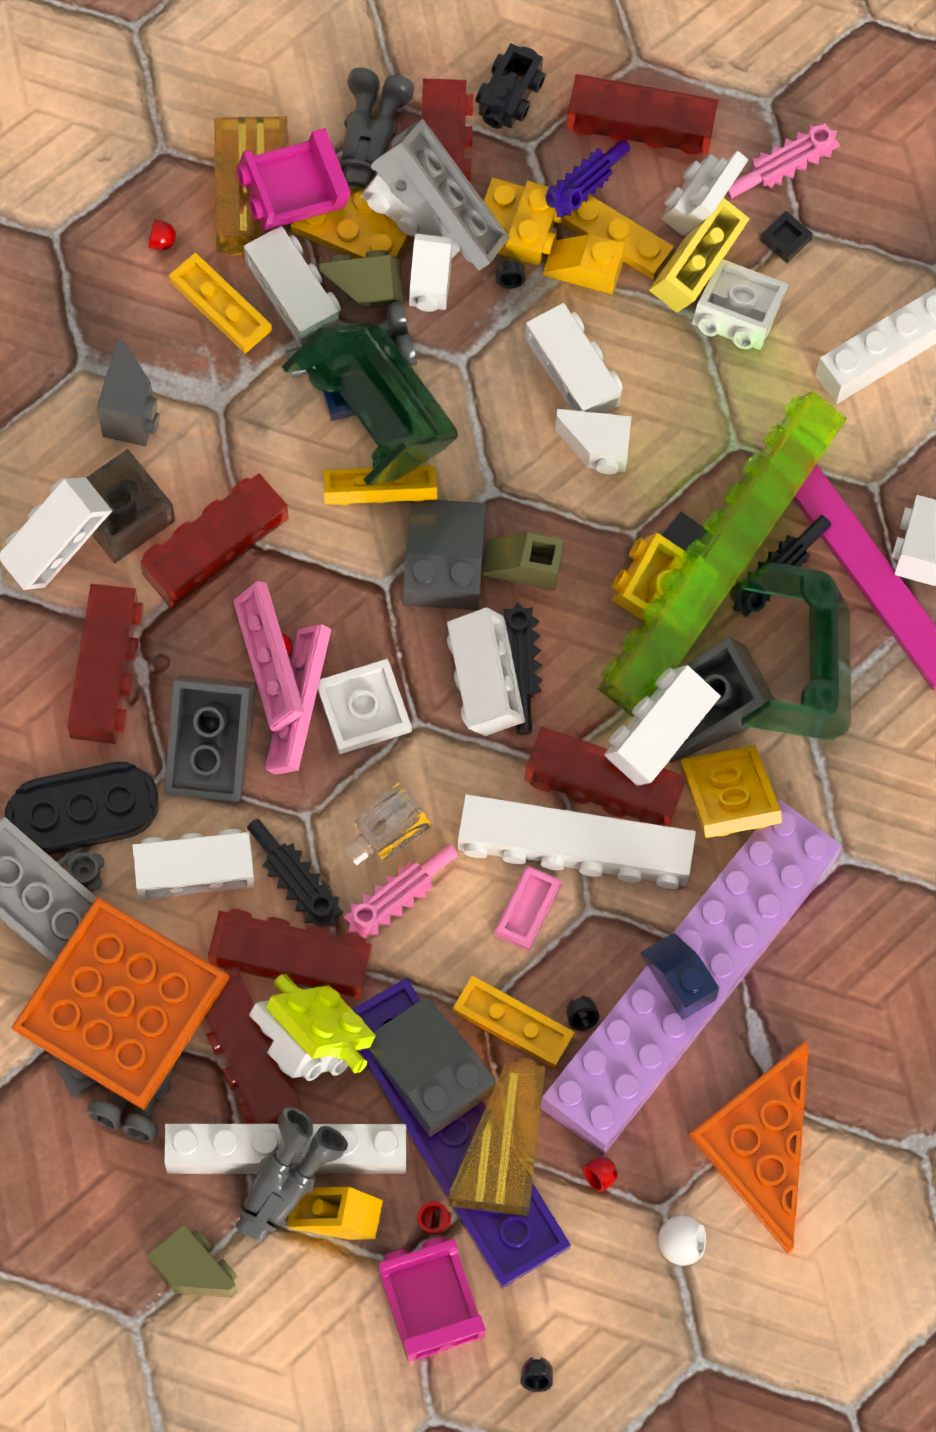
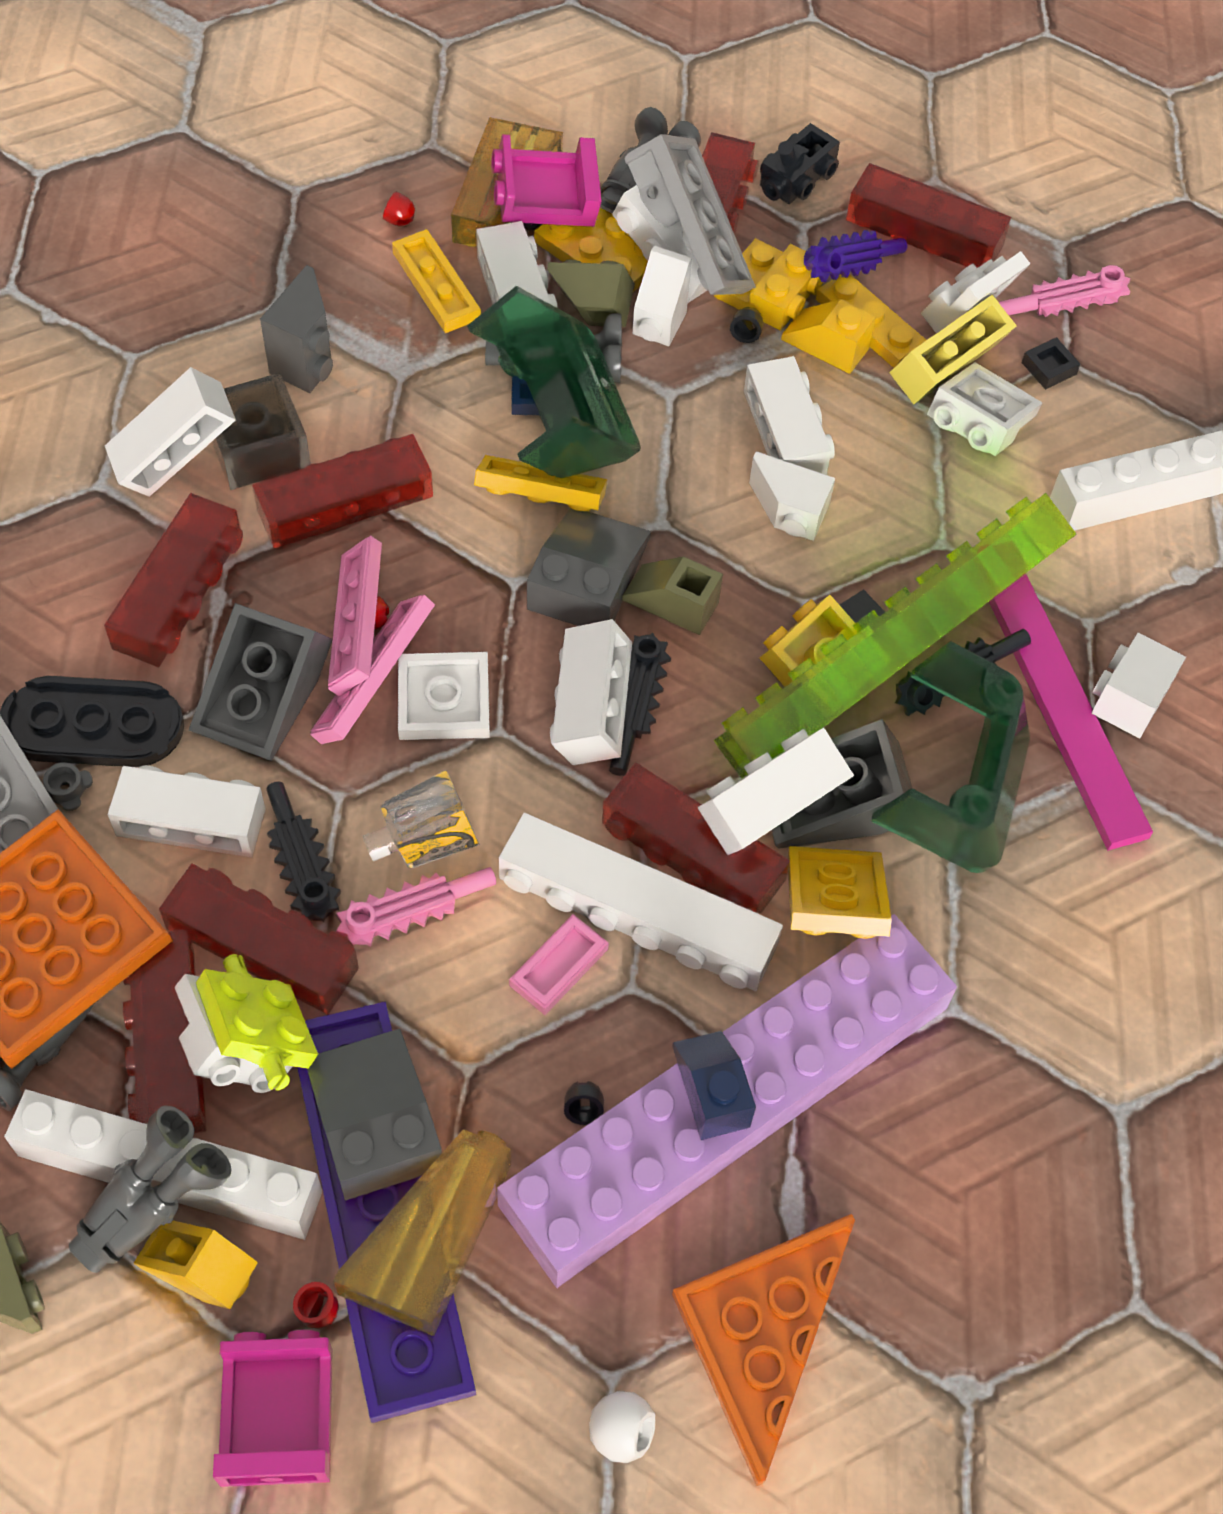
camera: 15 degrees right, 10 degrees down
yellow plate [452,975,575,1069] -> none
red hinge [583,1157,618,1193] -> none

